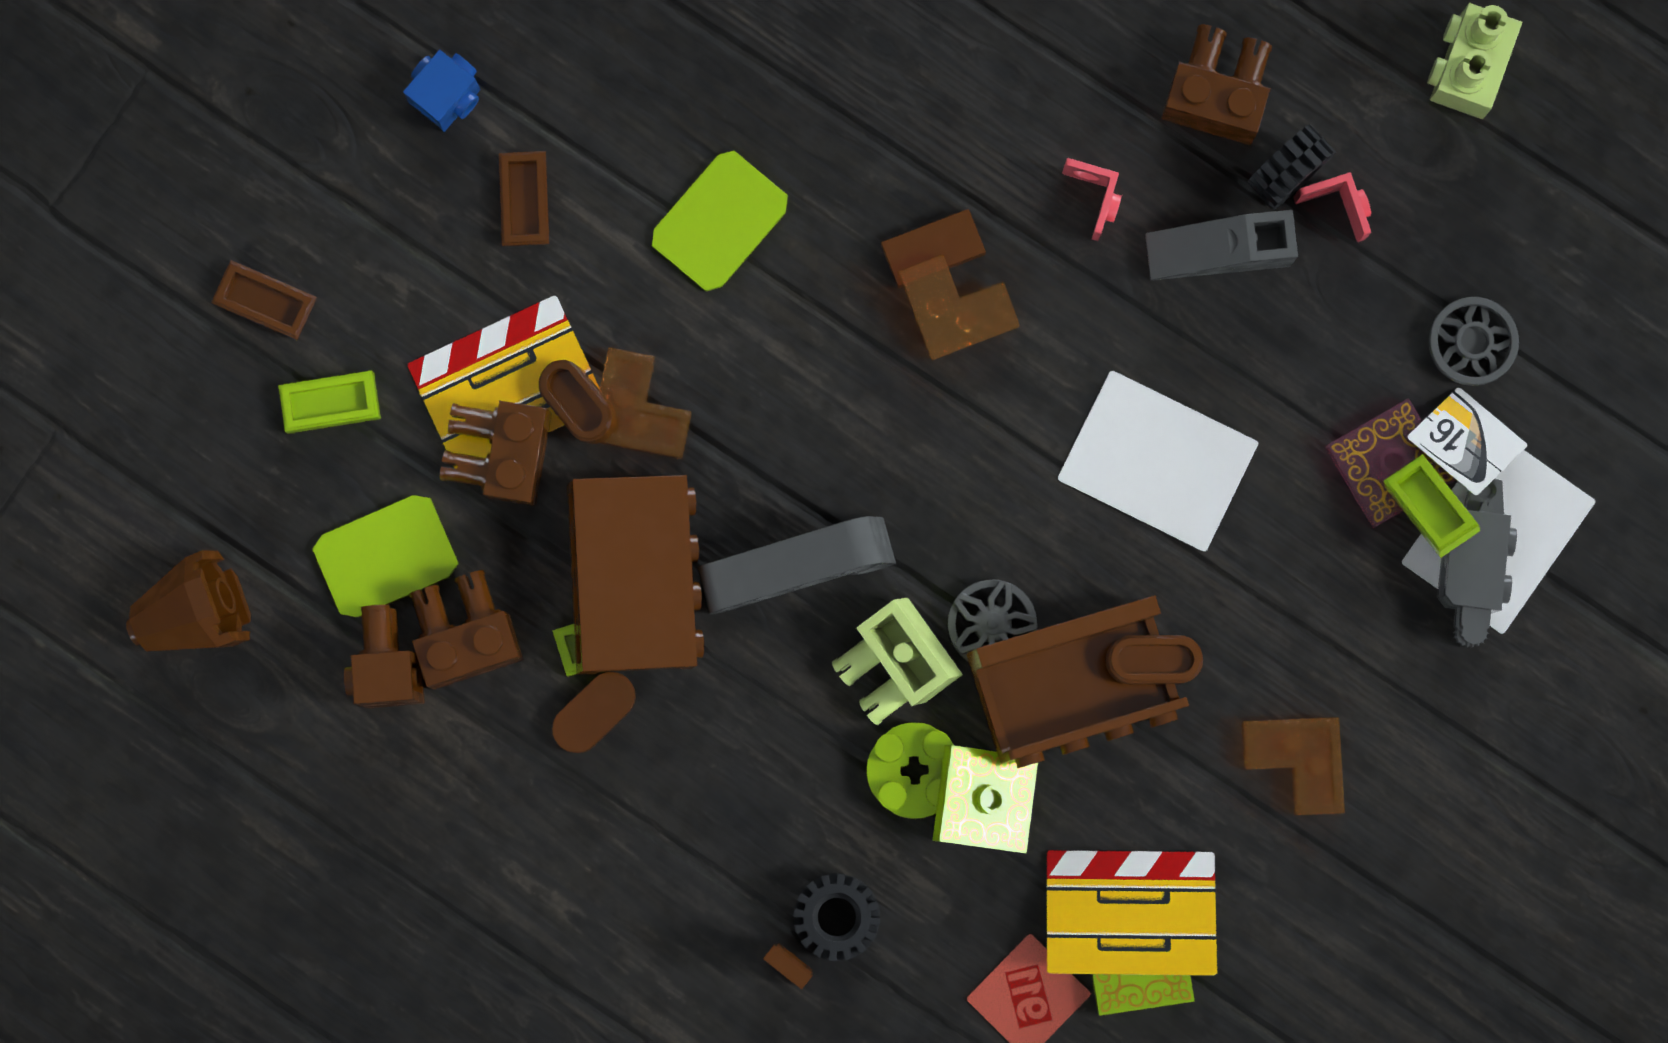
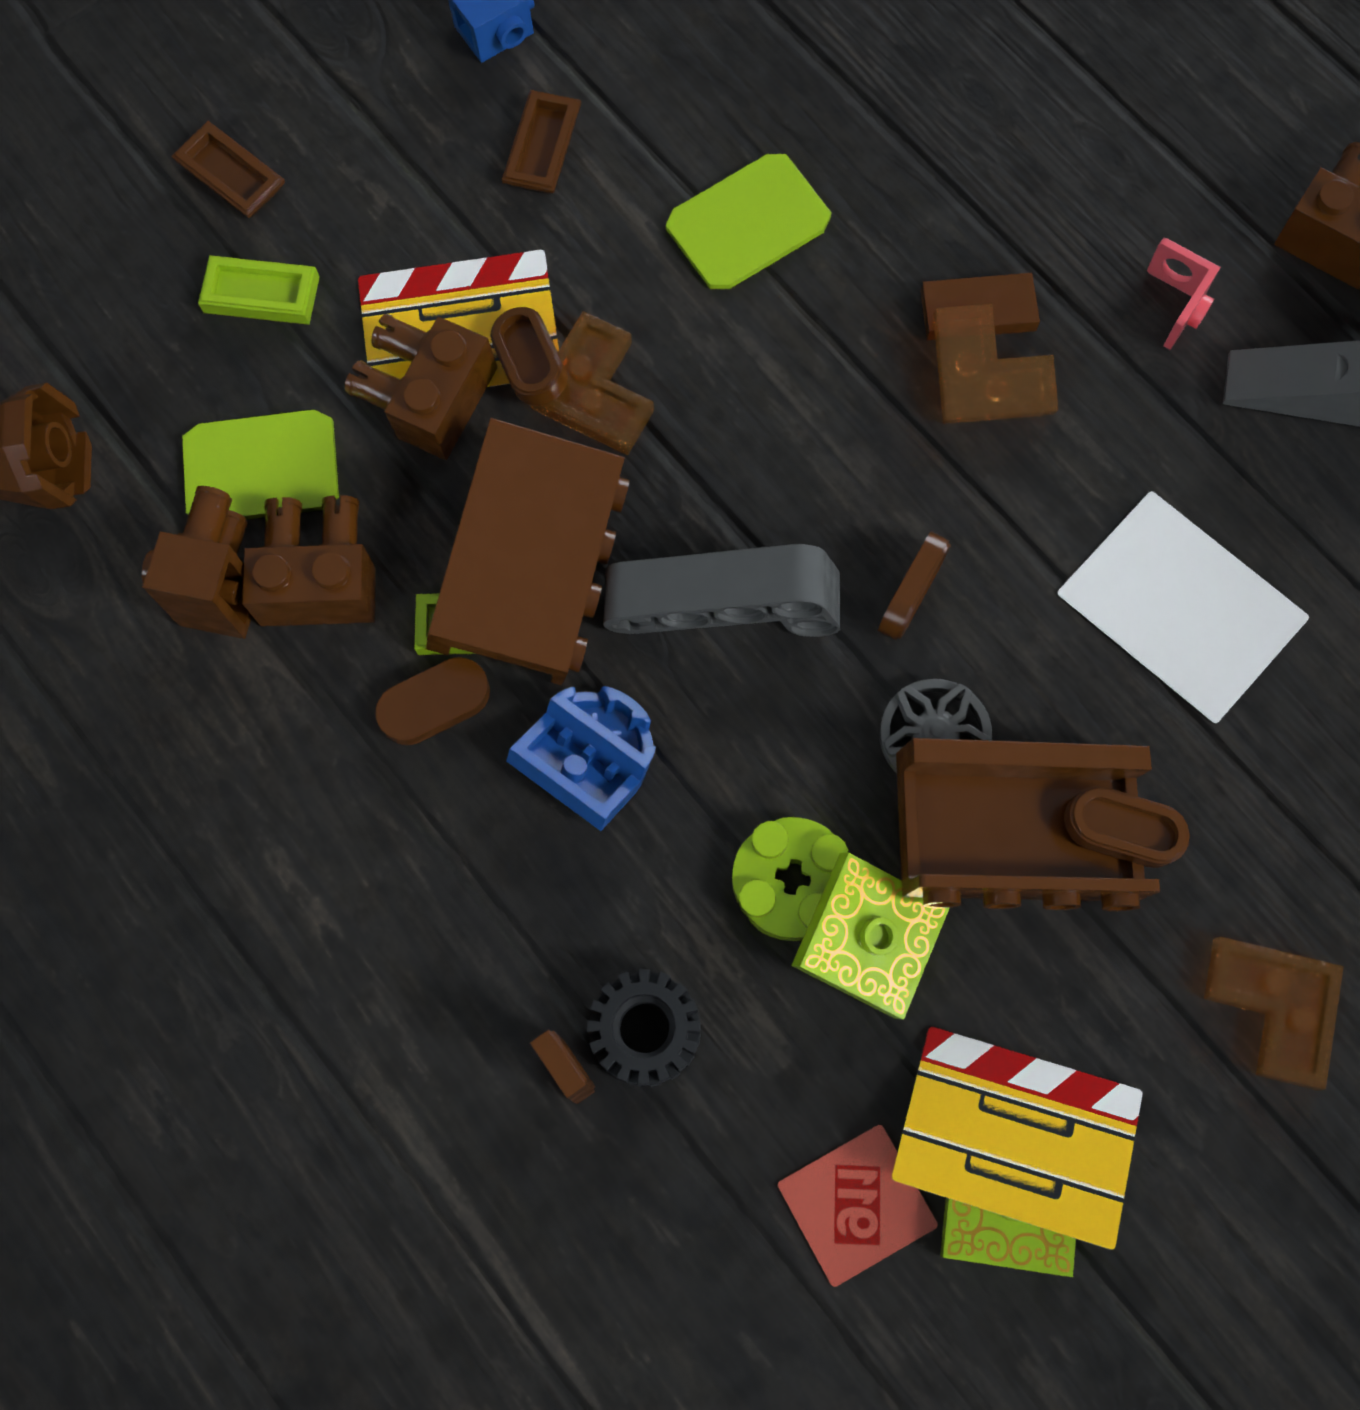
camera: 20 degrees right, 10 degrees down
yellowish green brick [832,598,963,725] -> none
none -> blue slope [506,686,656,831]
none -> reddish brown tile [878,531,951,640]

